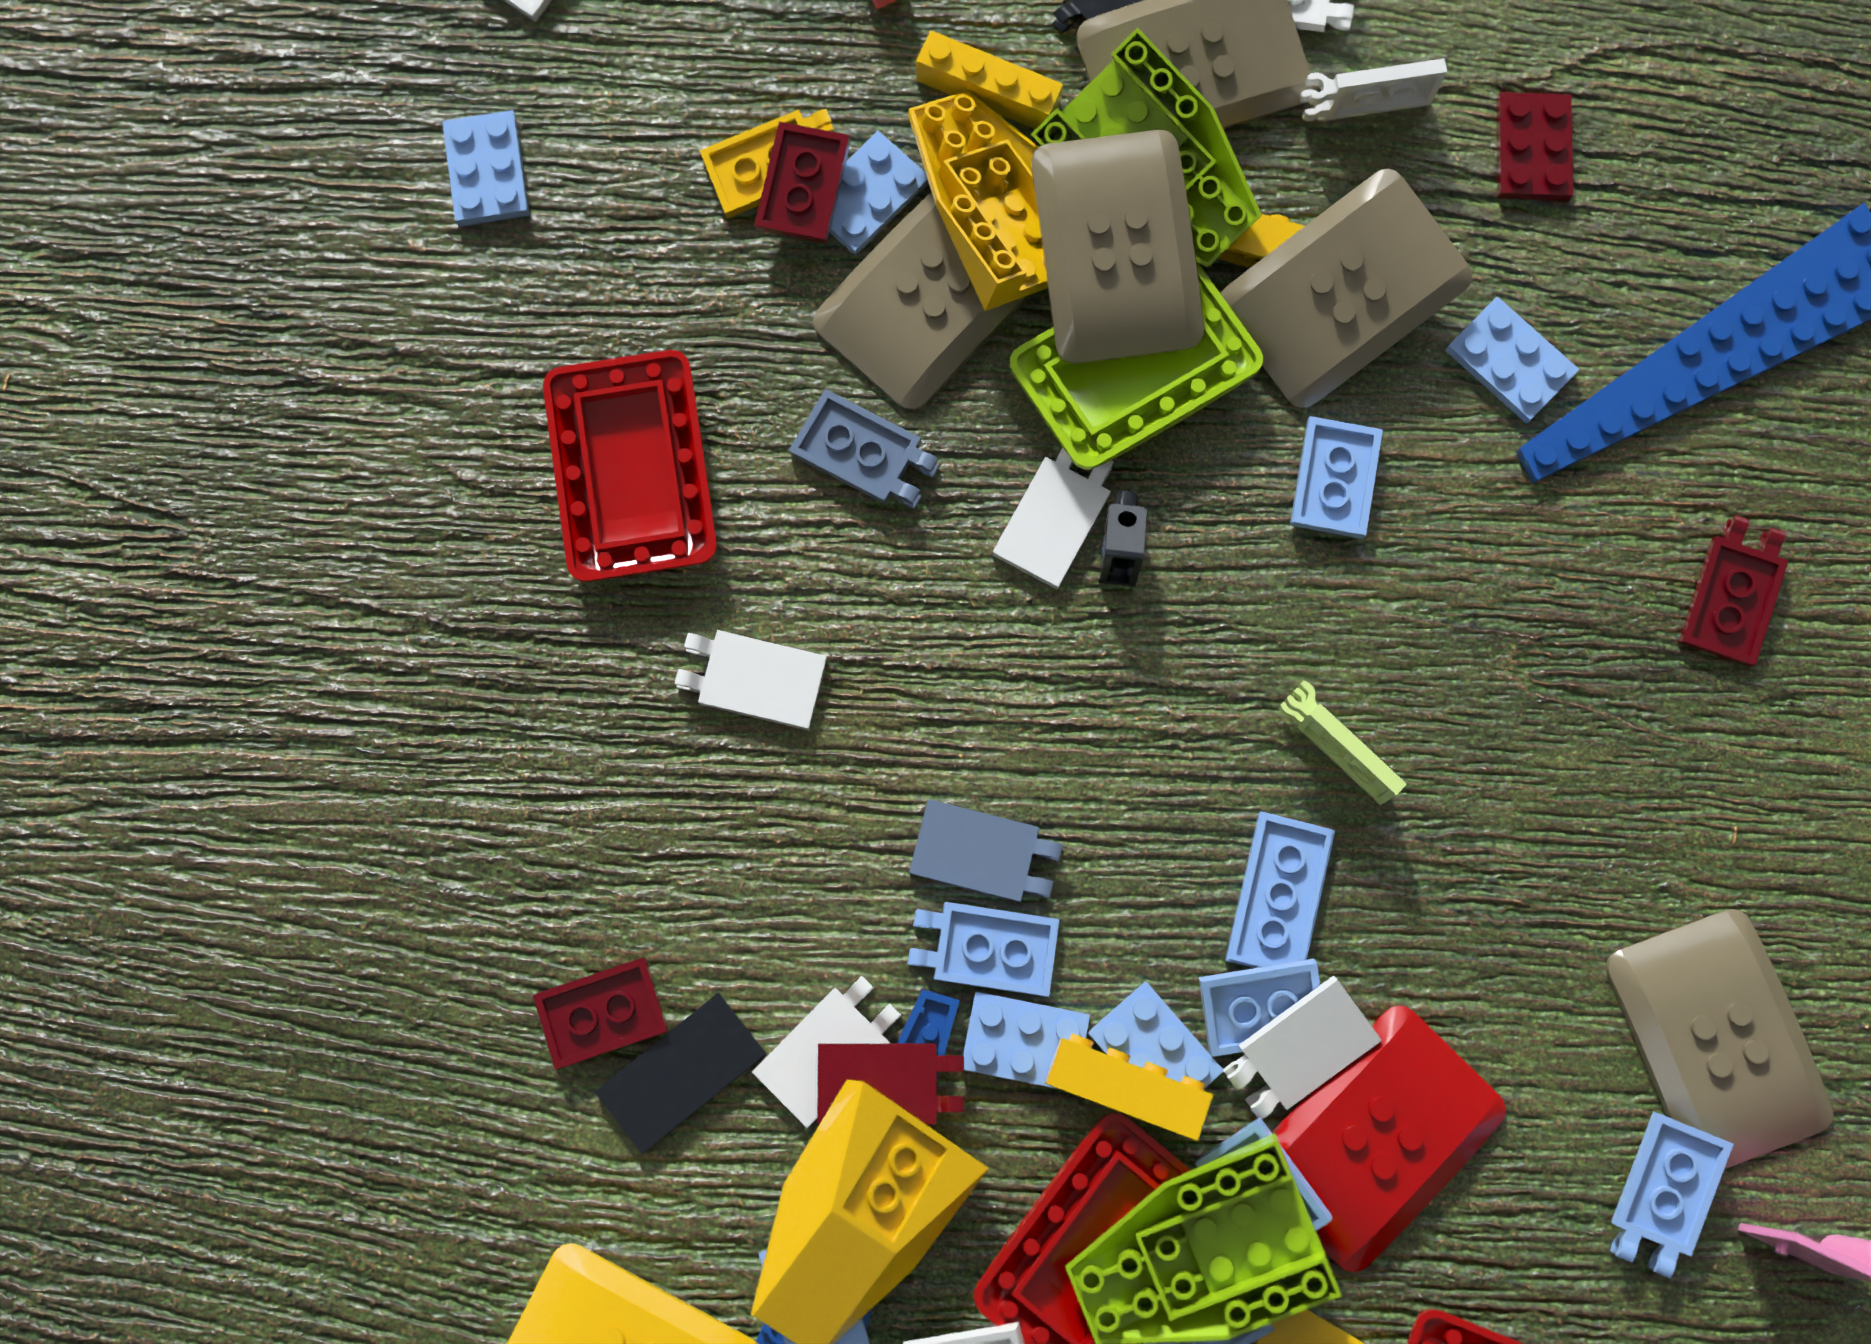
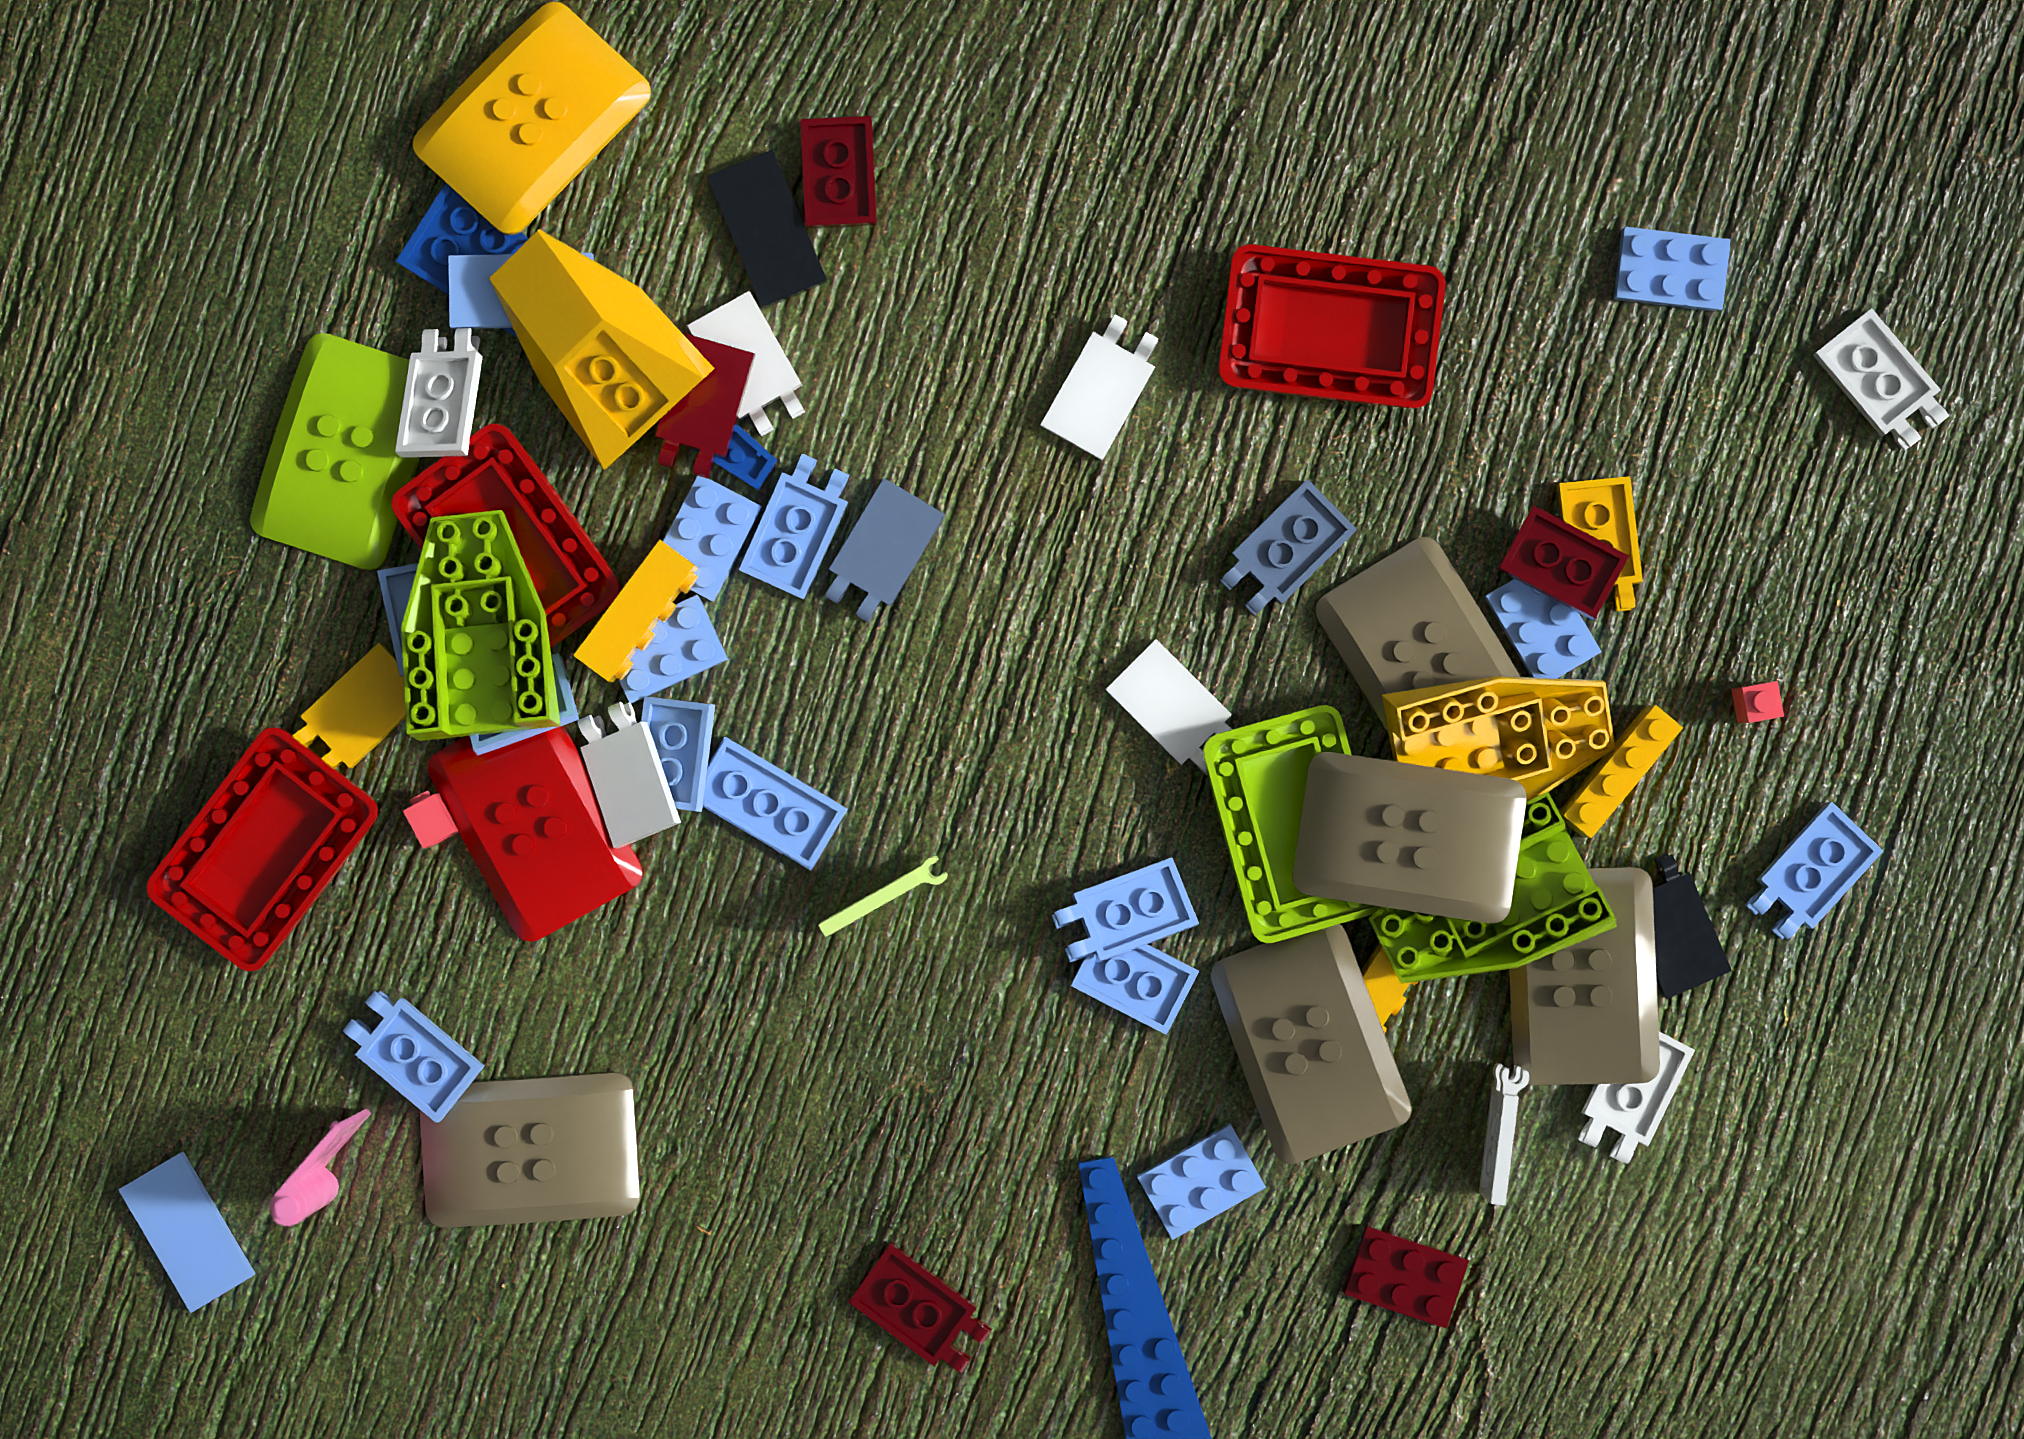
camera: 105 degrees right, 10 degrees up
black torso [1098,491,1147,587] -> none
none -> coral brick [403,791,459,849]
none -> light blue tile [1052,857,1199,963]

